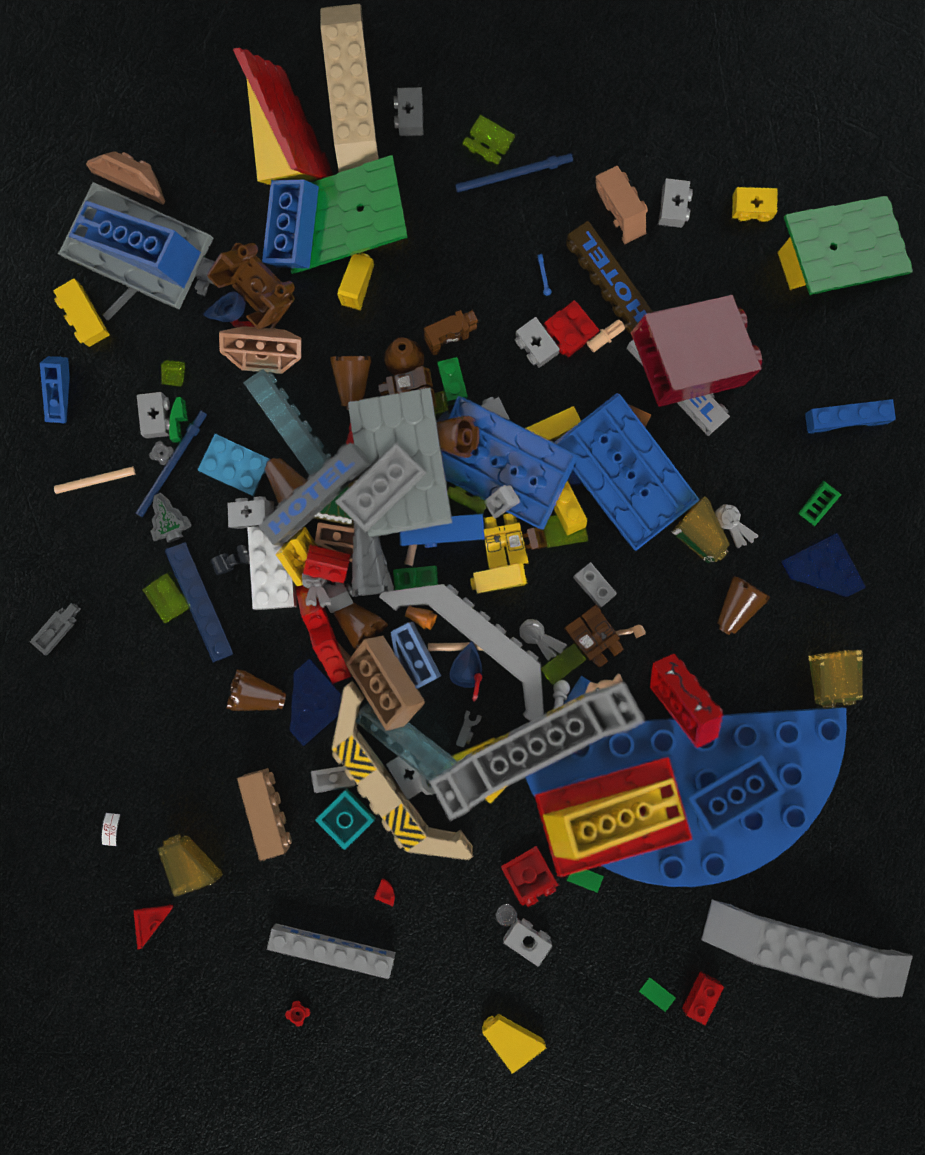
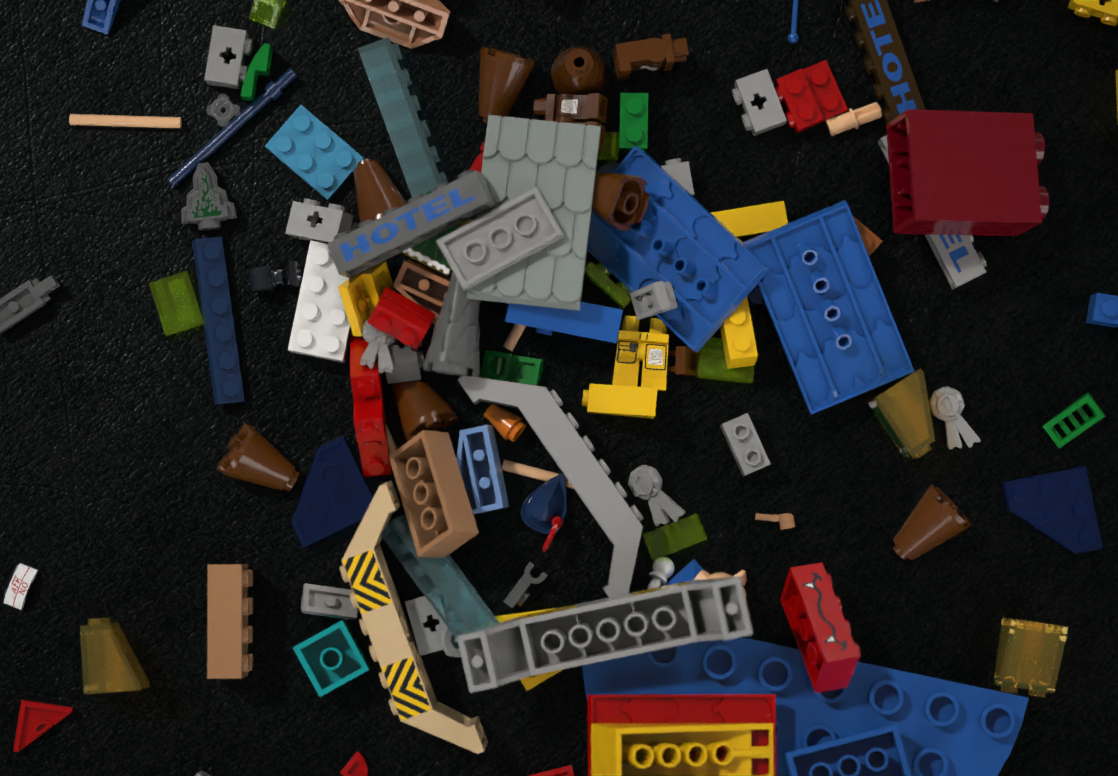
camera: 15 degrees right, 0 degrees up
reddish brown hips [564,604,623,668] -> none

